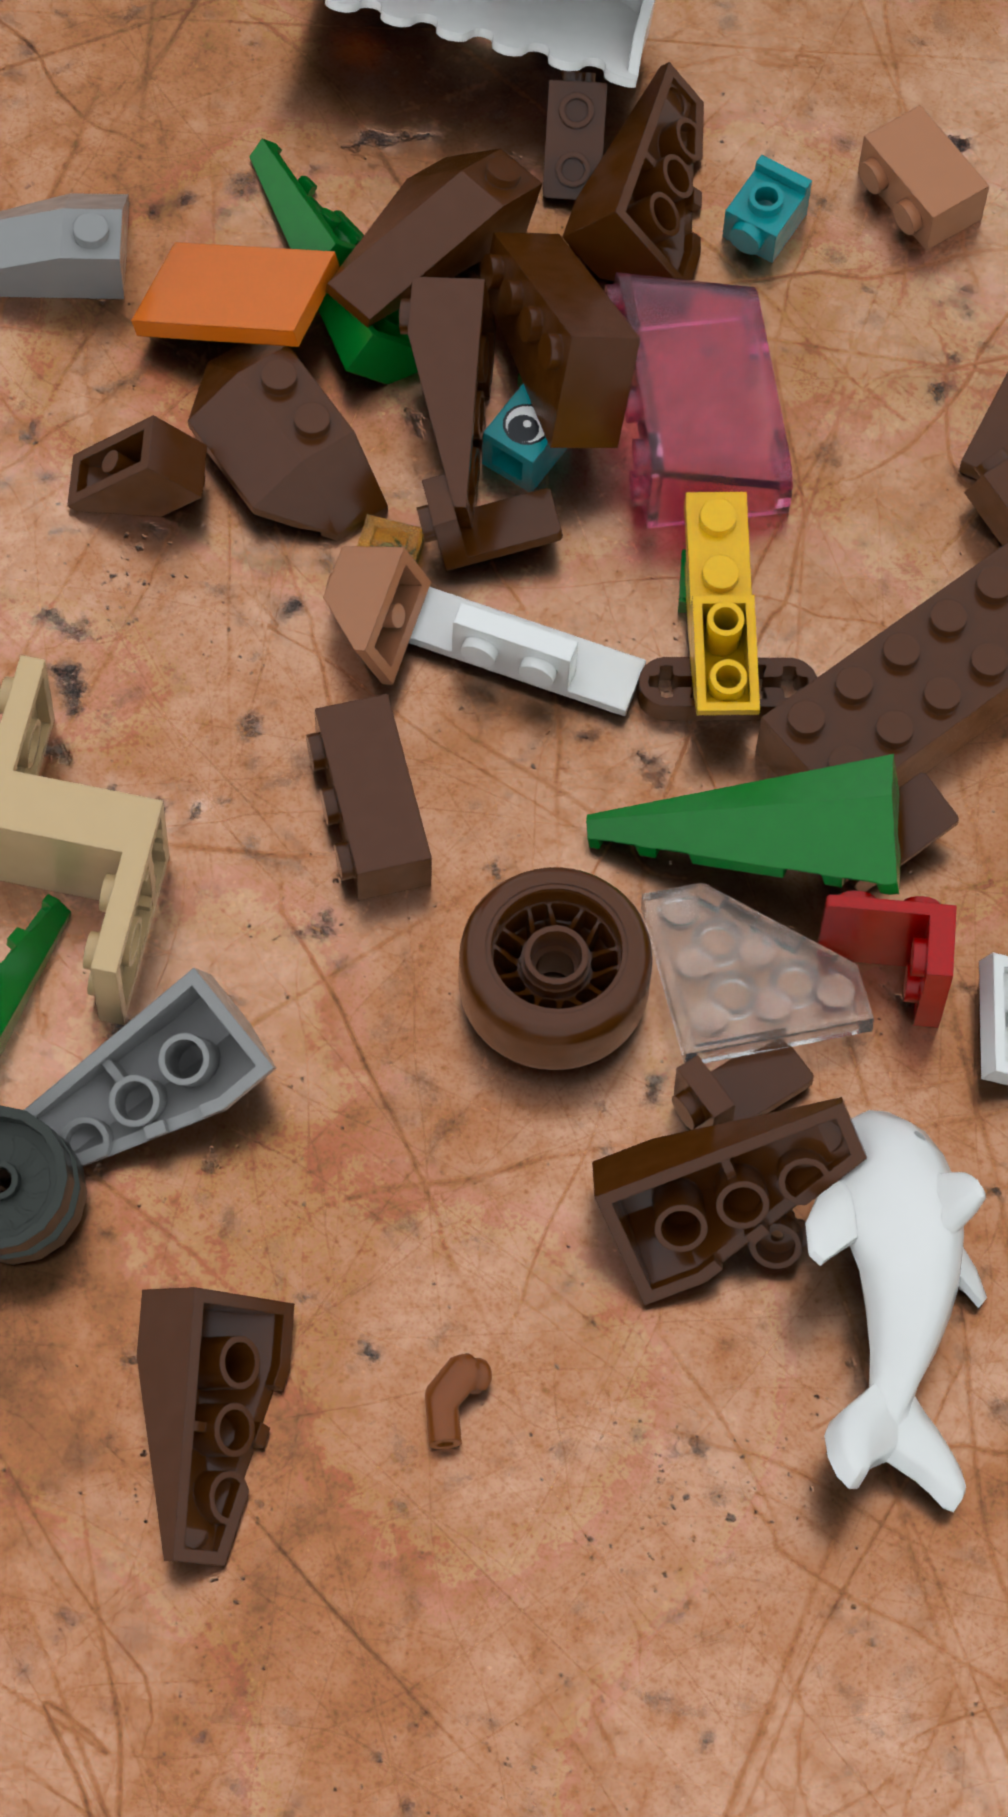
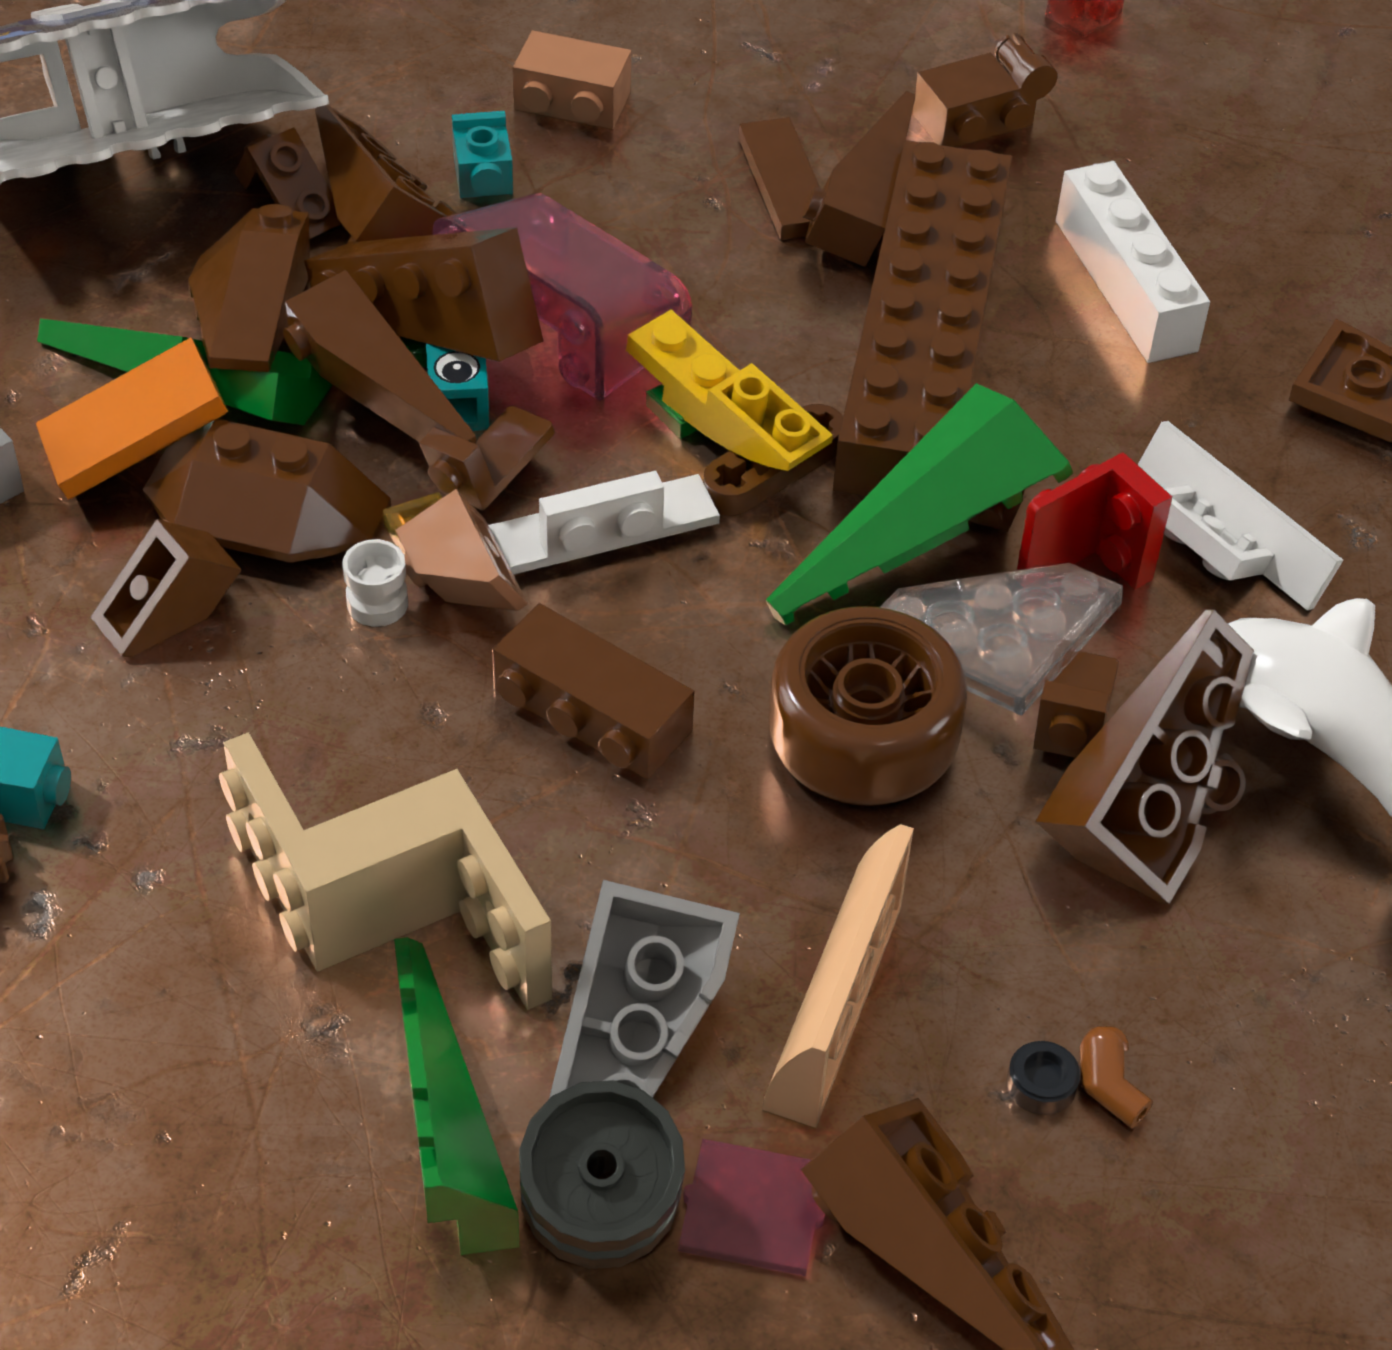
camera: 40 degrees left, 15 degrees down
none -> white wheel [343,539,408,627]
none -> clear pink piece [678,1139,825,1276]
none -> light nougat slope [762,824,914,1128]
none -> black tile [1006,1041,1080,1115]

